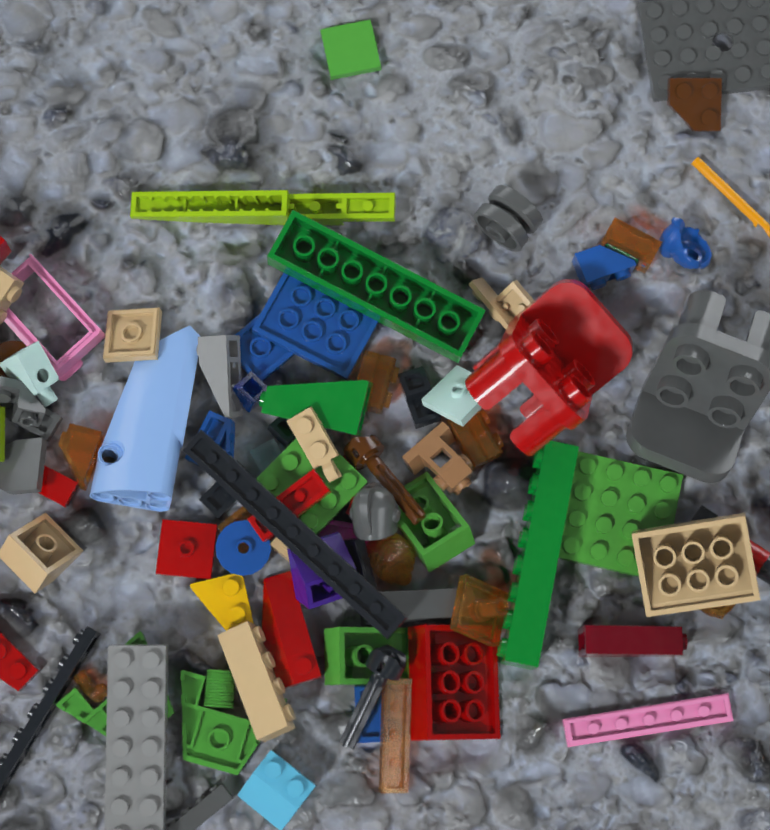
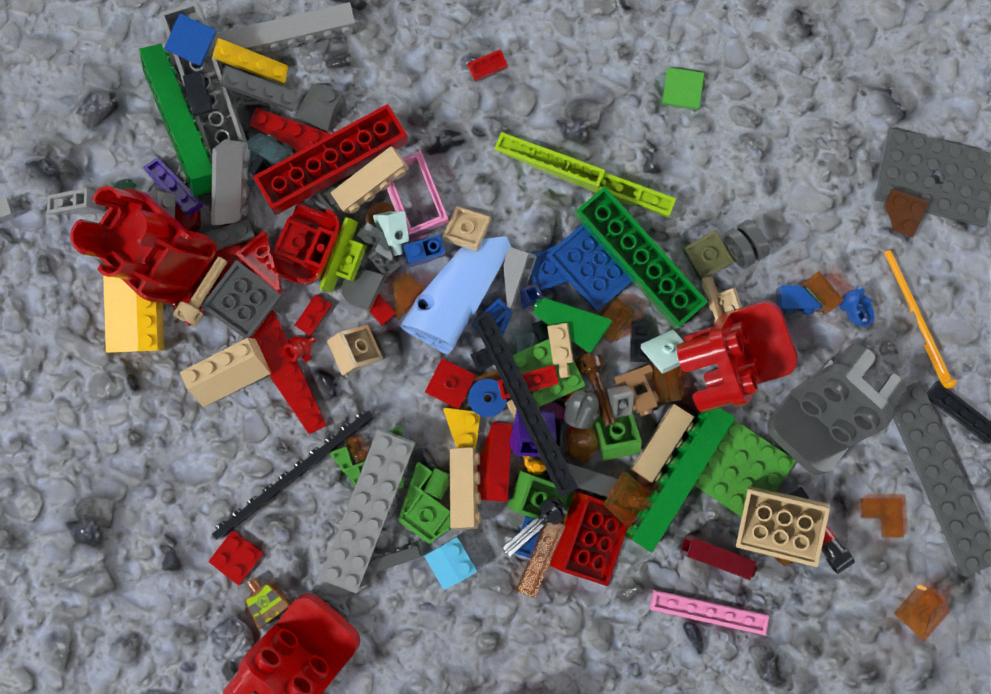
camera: 20 degrees right, 5 degrees up
none -> blue slope [404,235,446,267]
none -> red plate [467,49,508,82]
none -> light orange piece [523,456,546,476]
none -> light grey slope [607,385,634,418]
none -> tan brick [630,404,694,482]
none -> olive tile [682,230,735,281]

